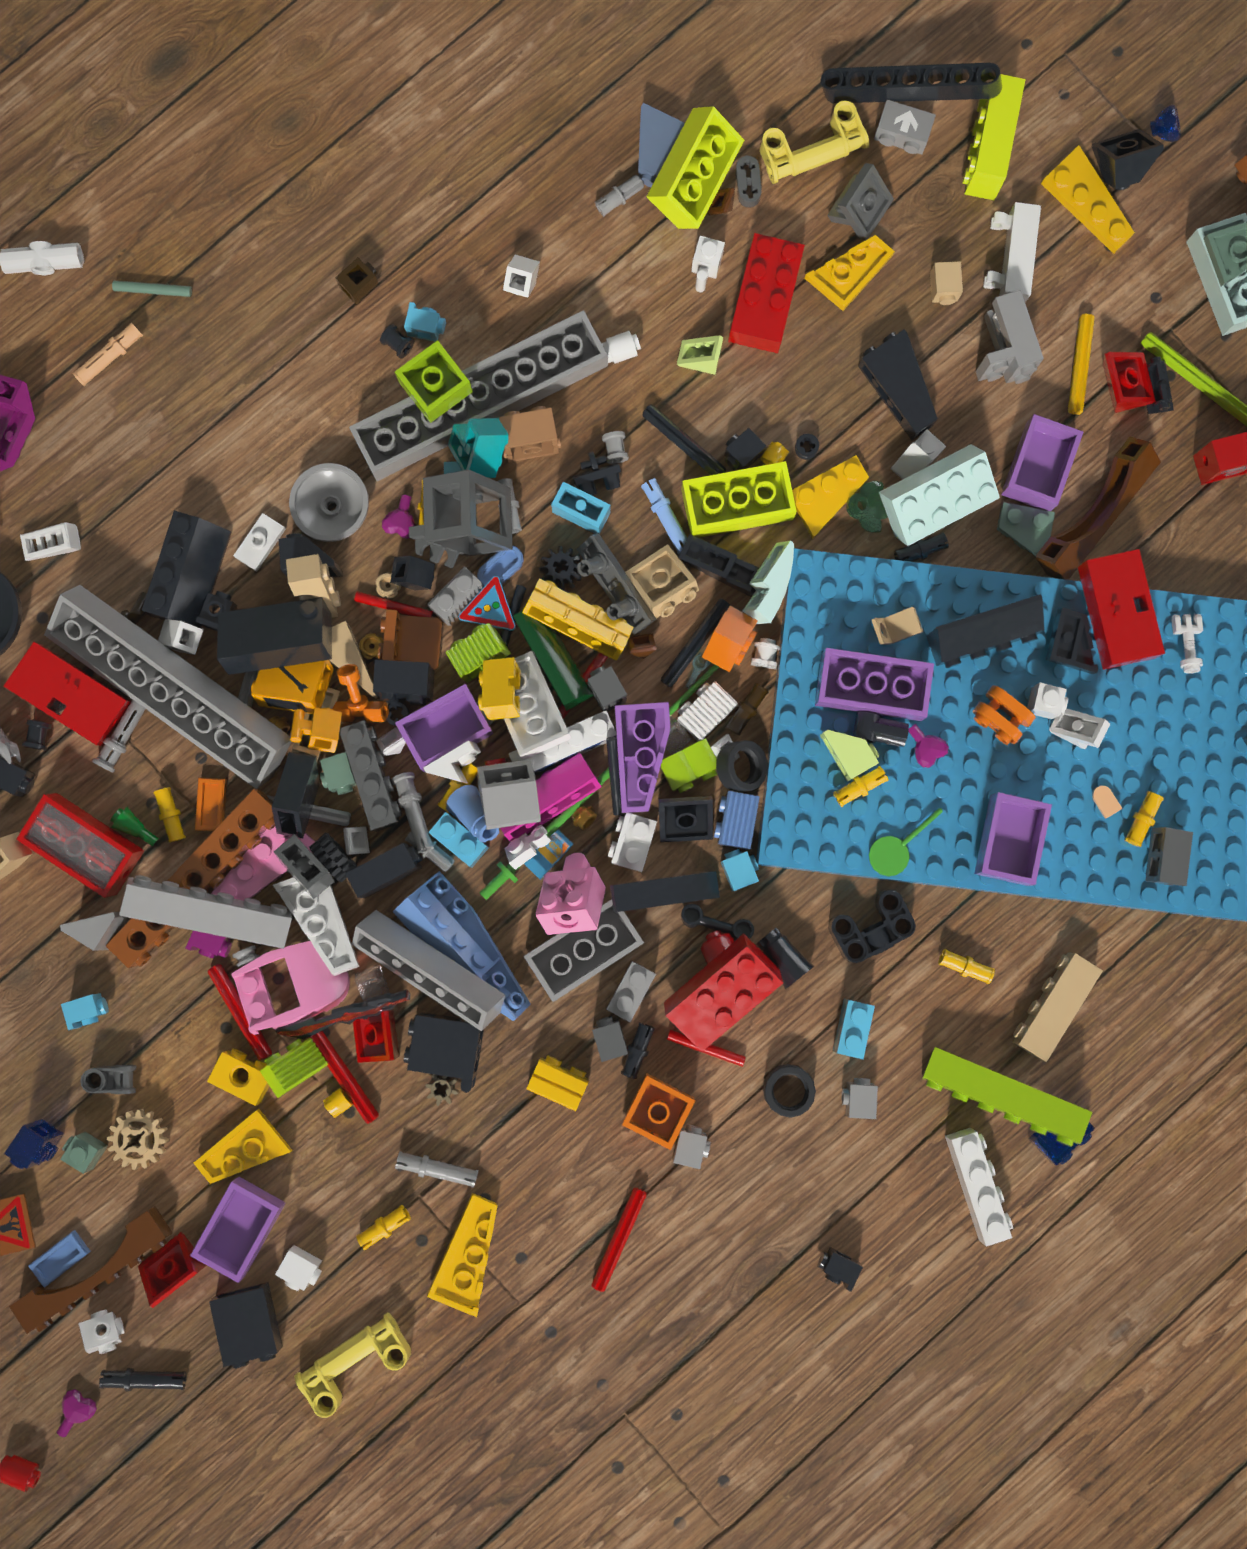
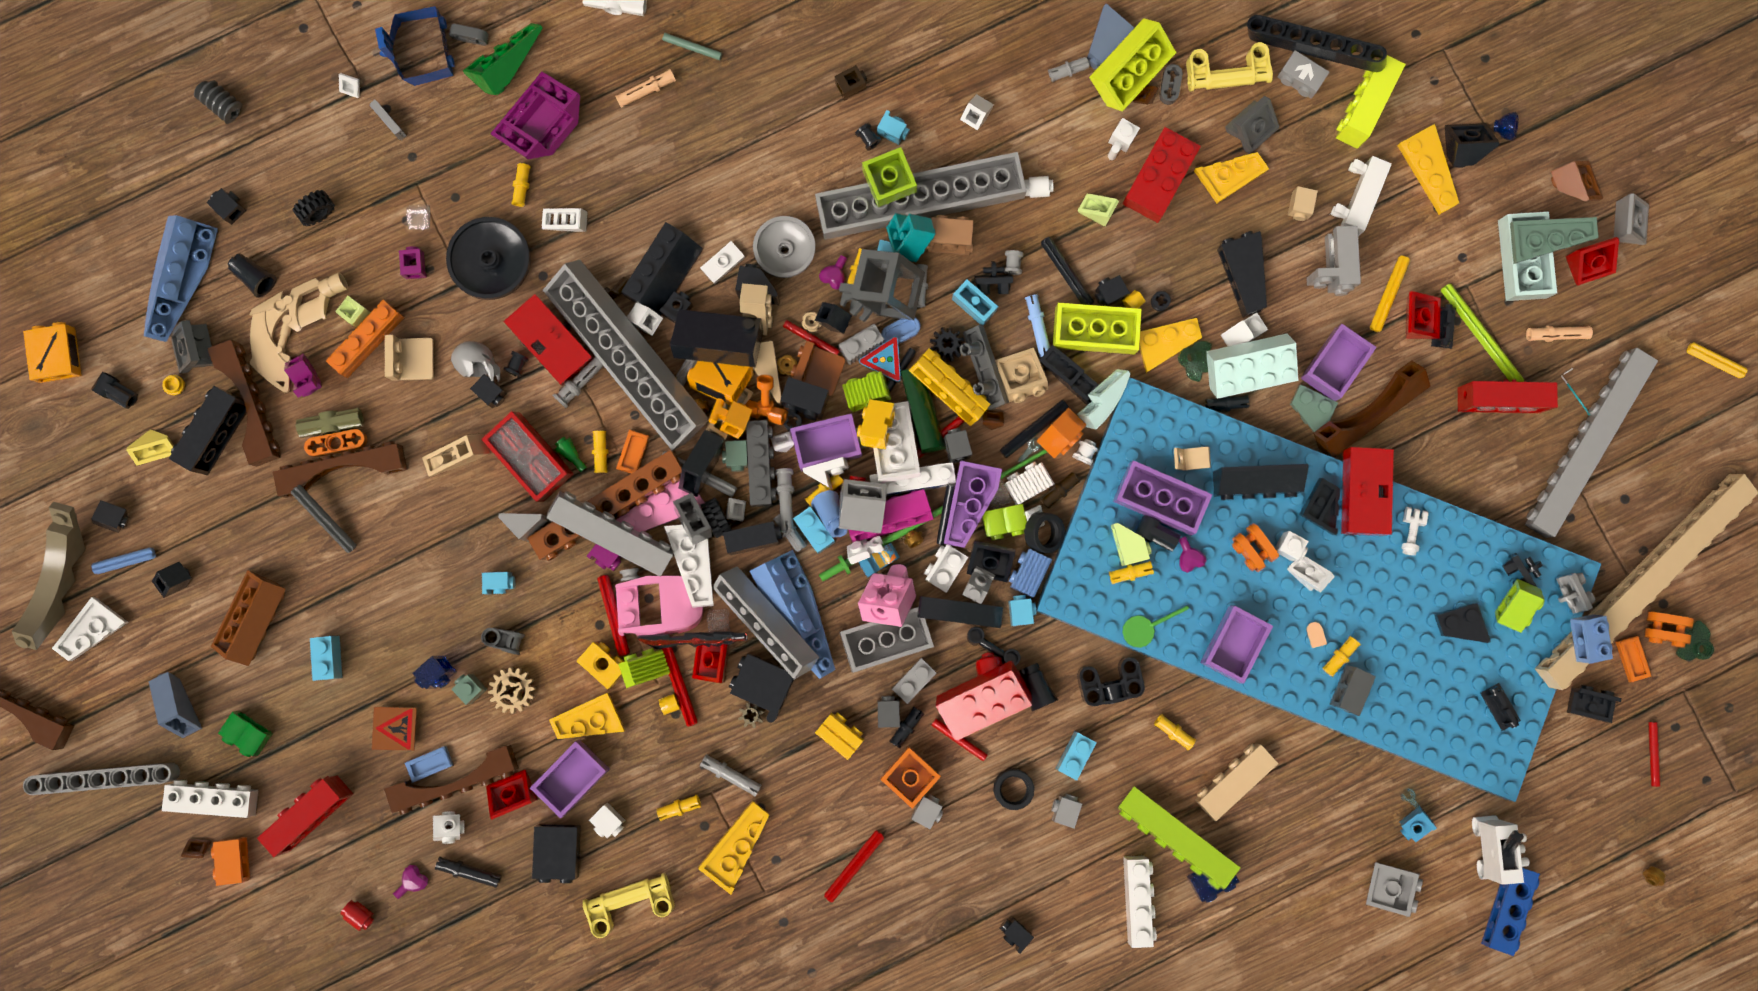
camera: 15 degrees right, 0 degrees up
none -> light grey brick [962,566,995,604]

